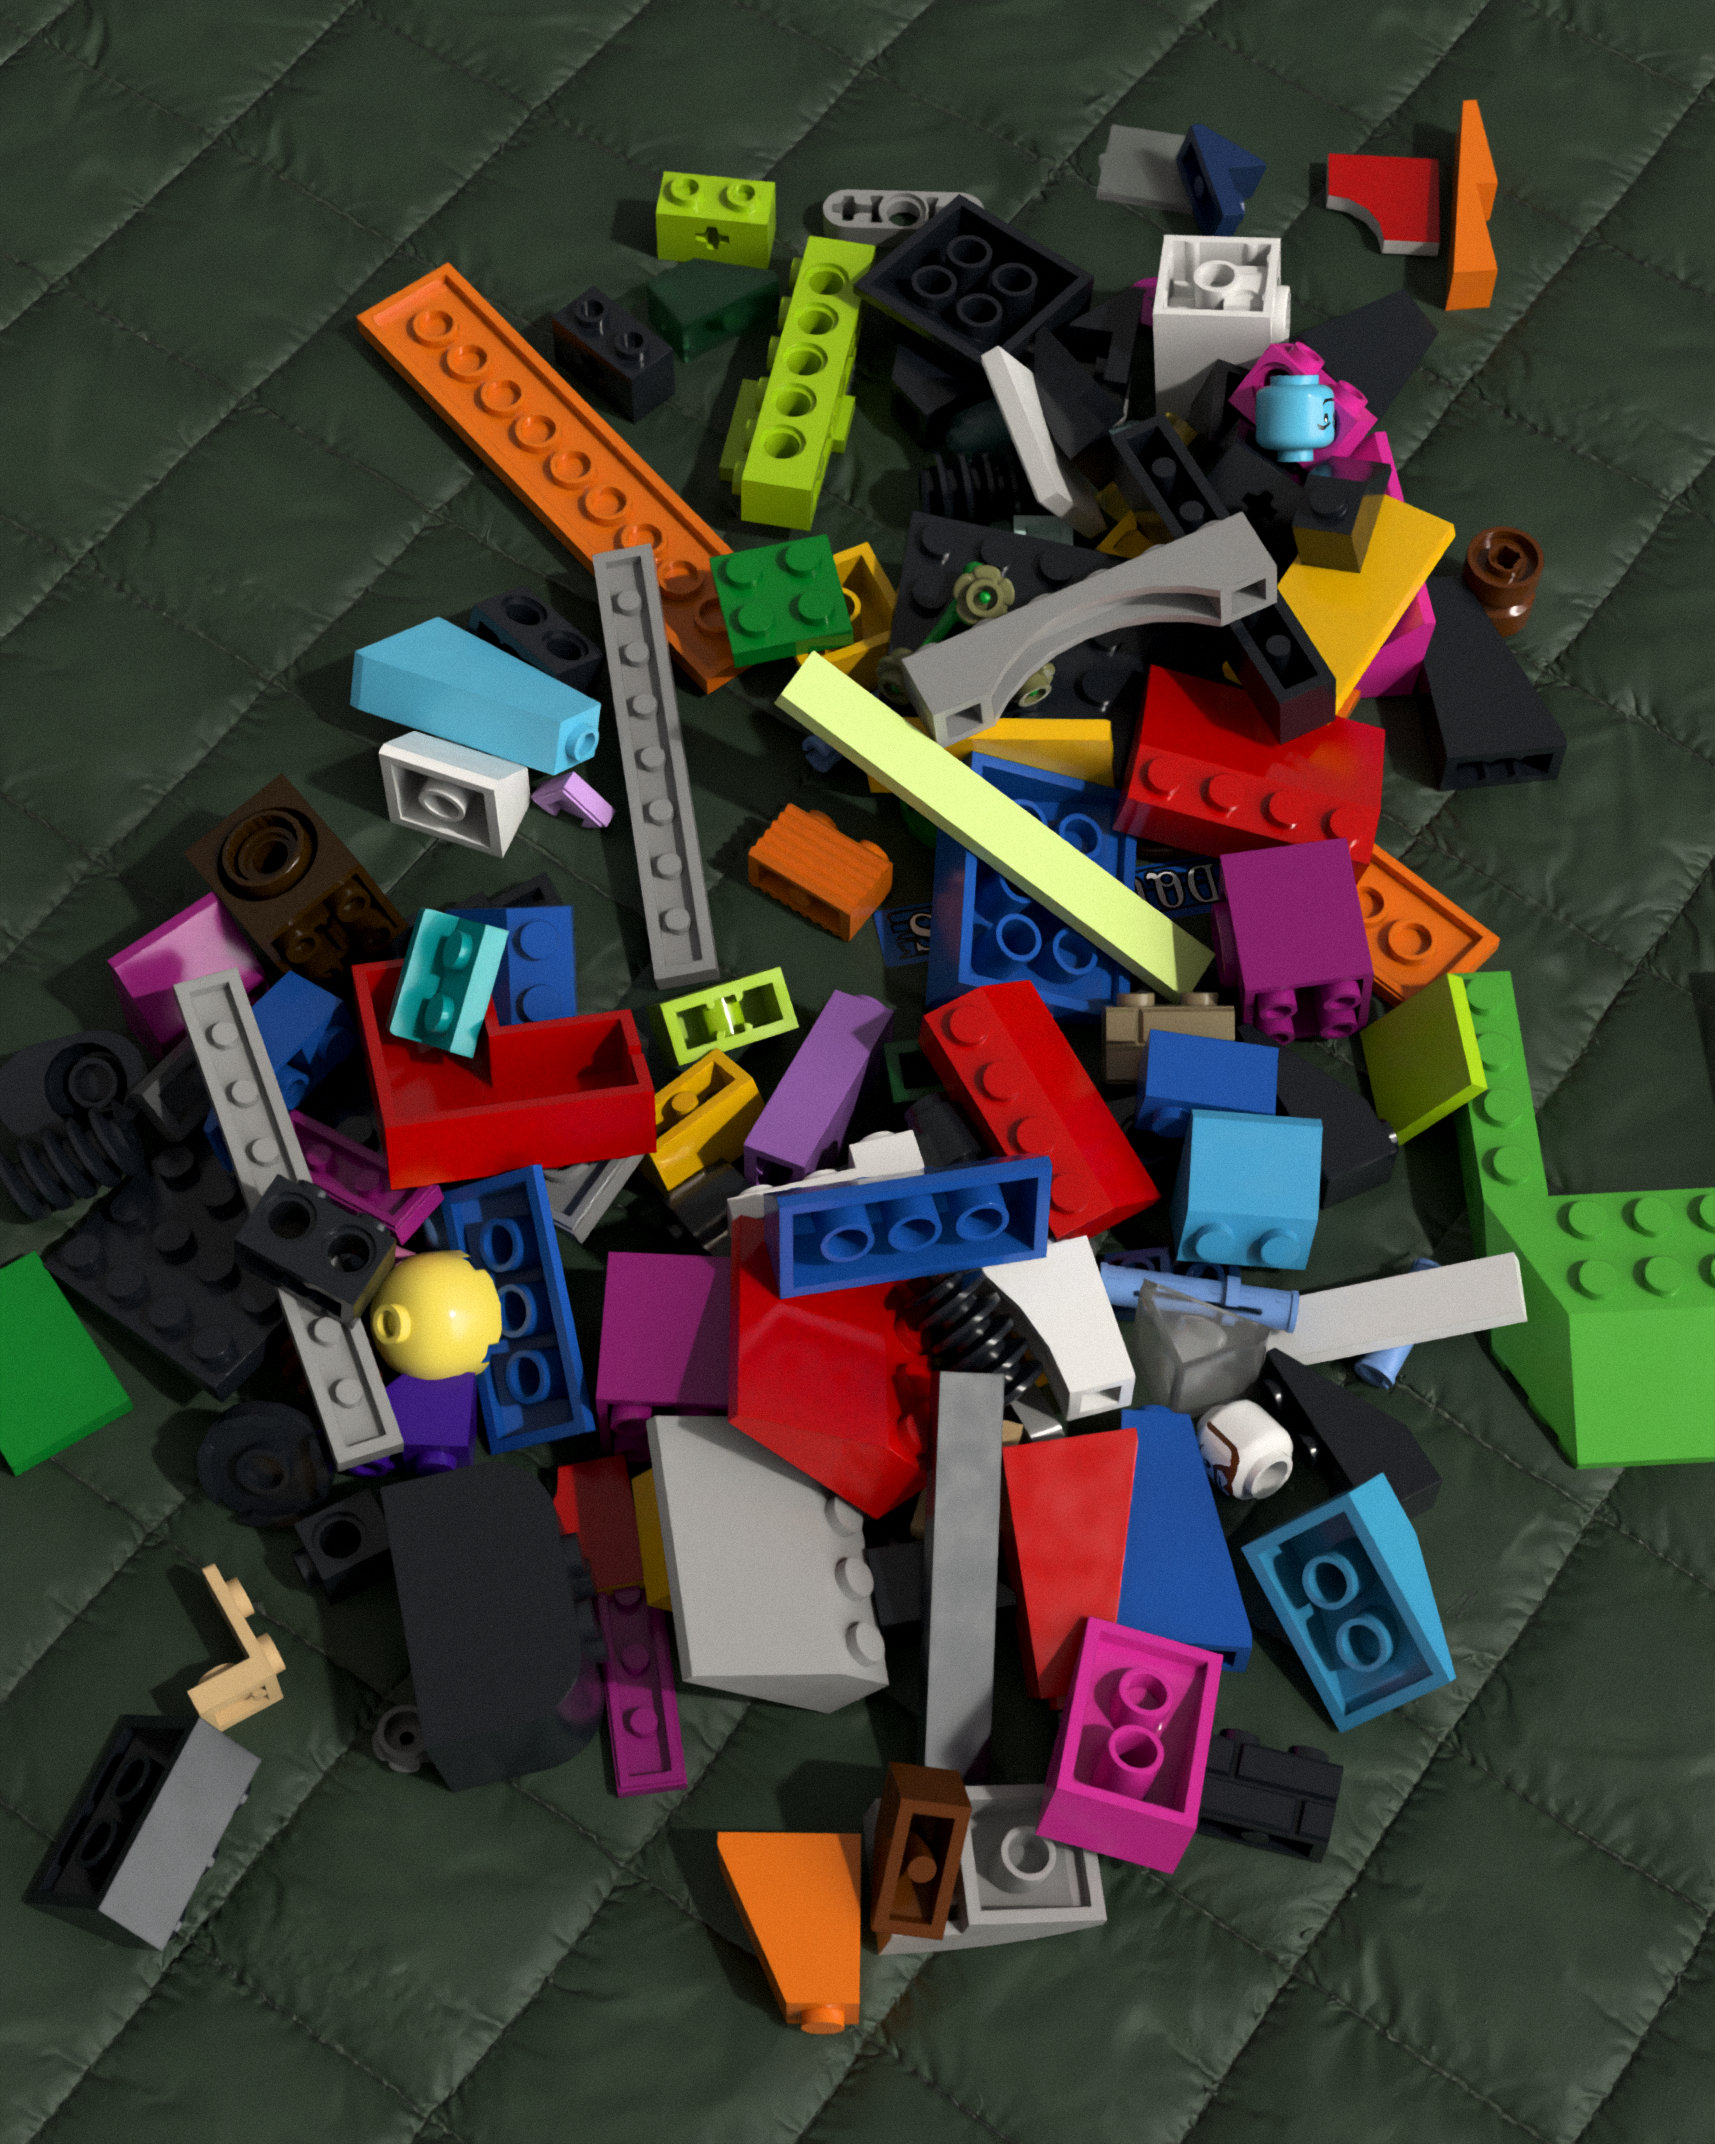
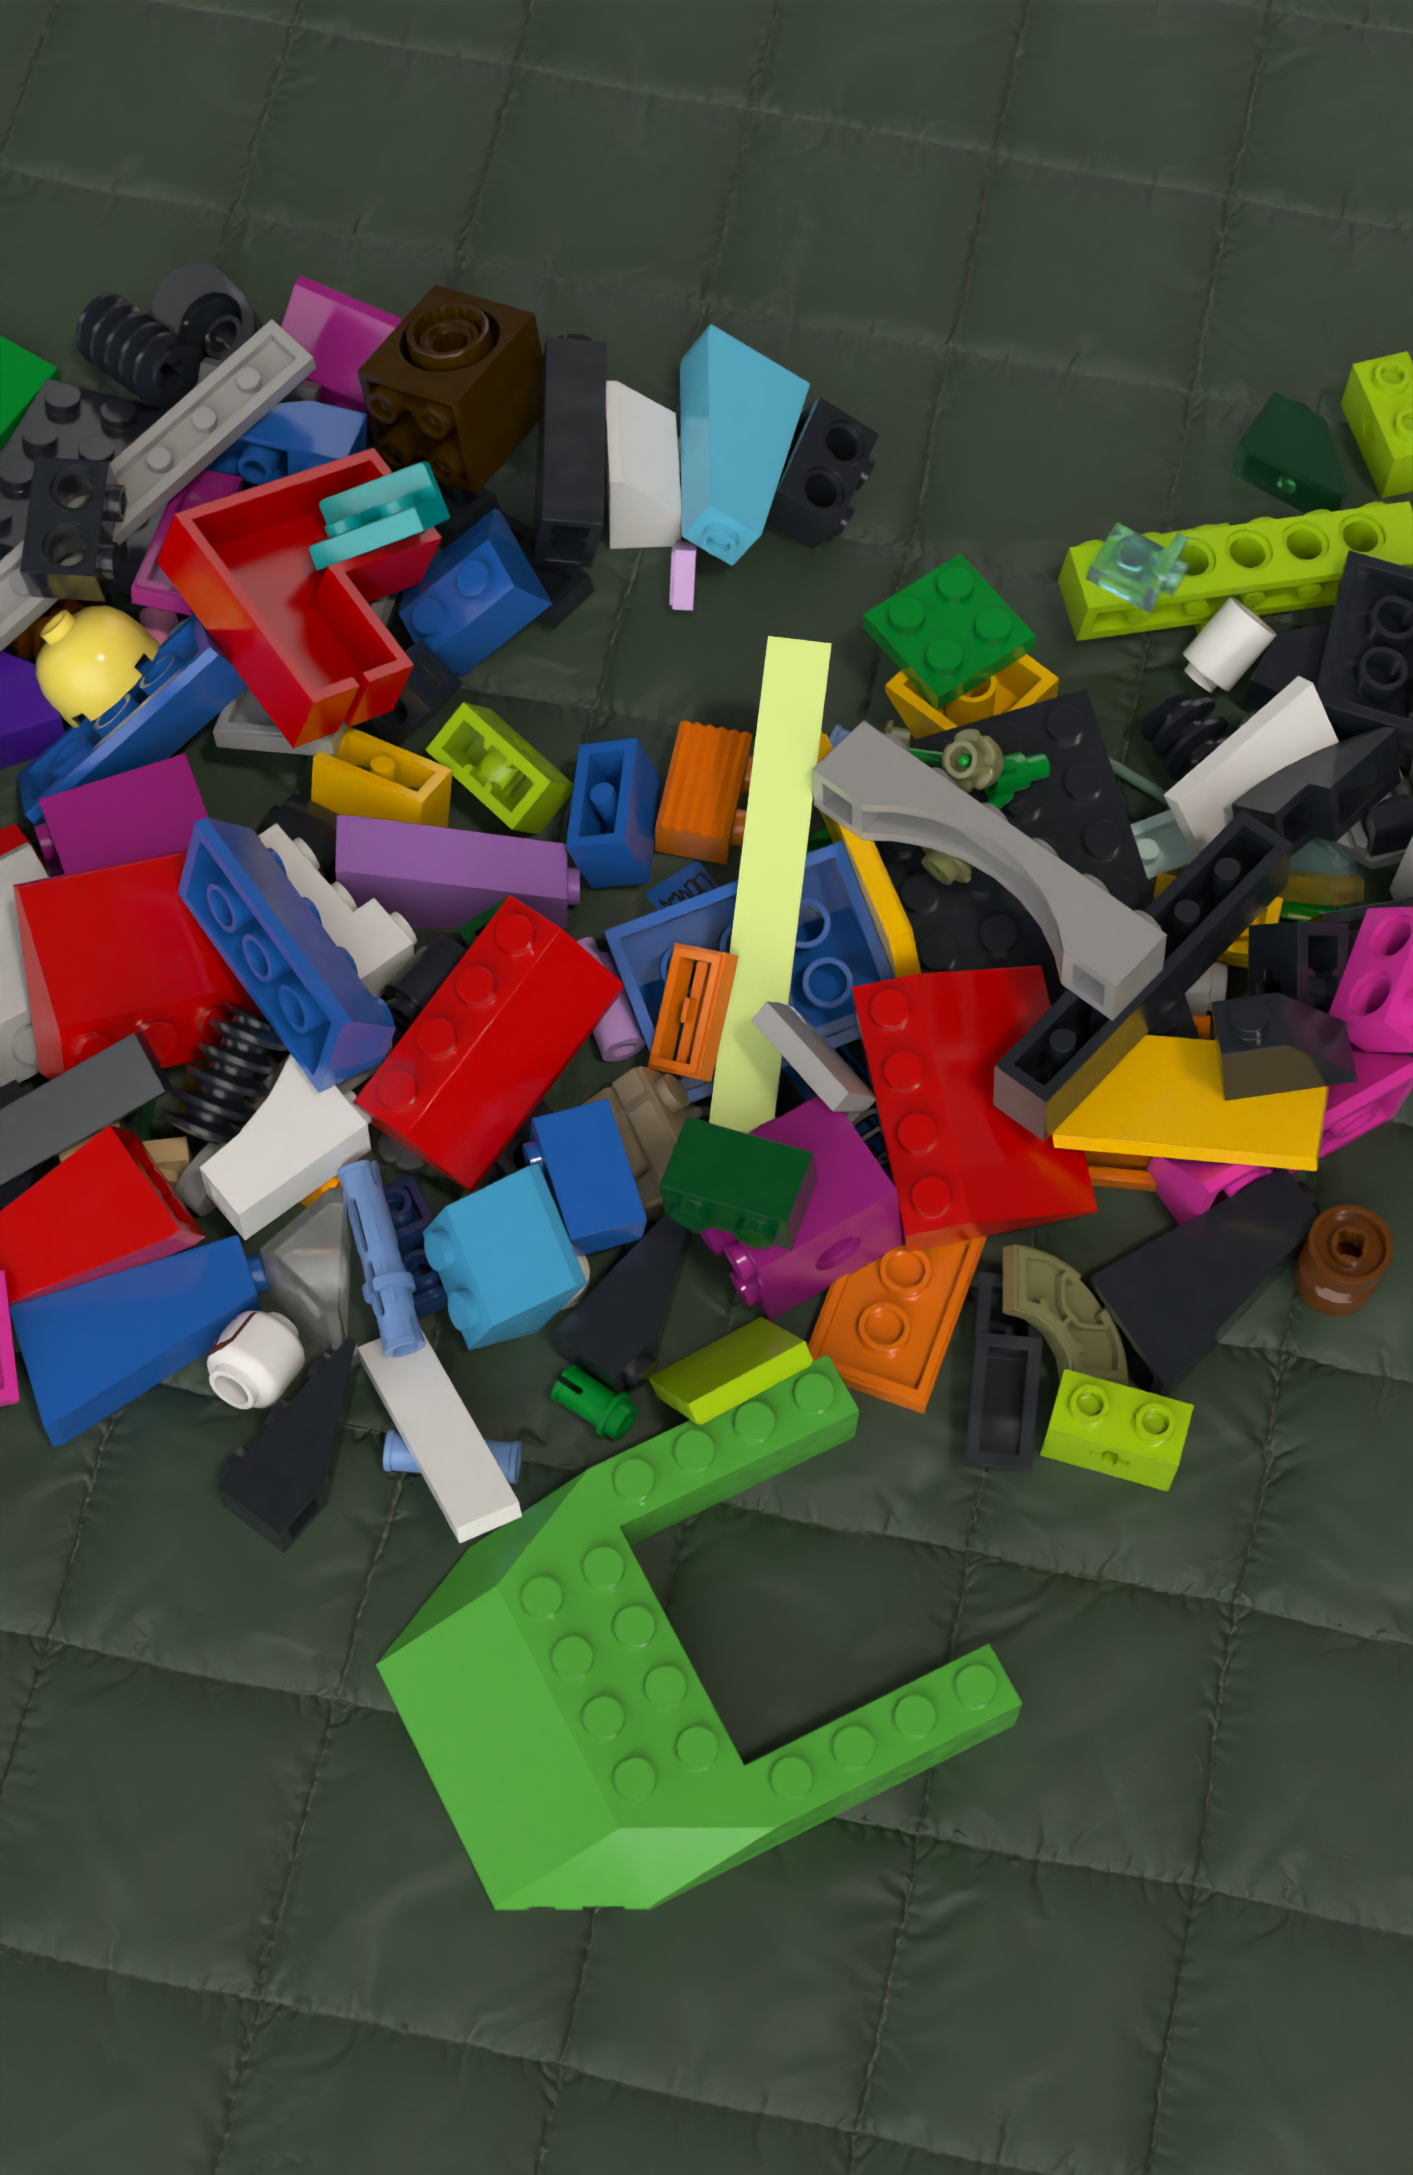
camera: 65 degrees right, 5 degrees up
orange plate [356,262,754,695] -> none
black brick [552,285,675,425] -> none
light grey plate [592,543,720,990] -> none
dark azure slope [1241,1472,1456,1733] -> none
medium azure head [1255,375,1335,462] -> none
none -> black slope [532,333,607,568]
none -> green pin [551,1364,639,1441]
none -> blue brick [566,738,662,889]
none -> orange tile [647,943,739,1082]
none -> dark green brick [659,1116,817,1251]
none -> light grey slope [751,1001,876,1123]
none -> black slope [964,1272,1043,1472]
none -> olive tile [1003,1244,1128,1385]
none -> lime brick [1040,1369,1194,1492]
none -> clear light blue bracket [1086,523,1190,613]
none -> white brick [1183,596,1277,693]

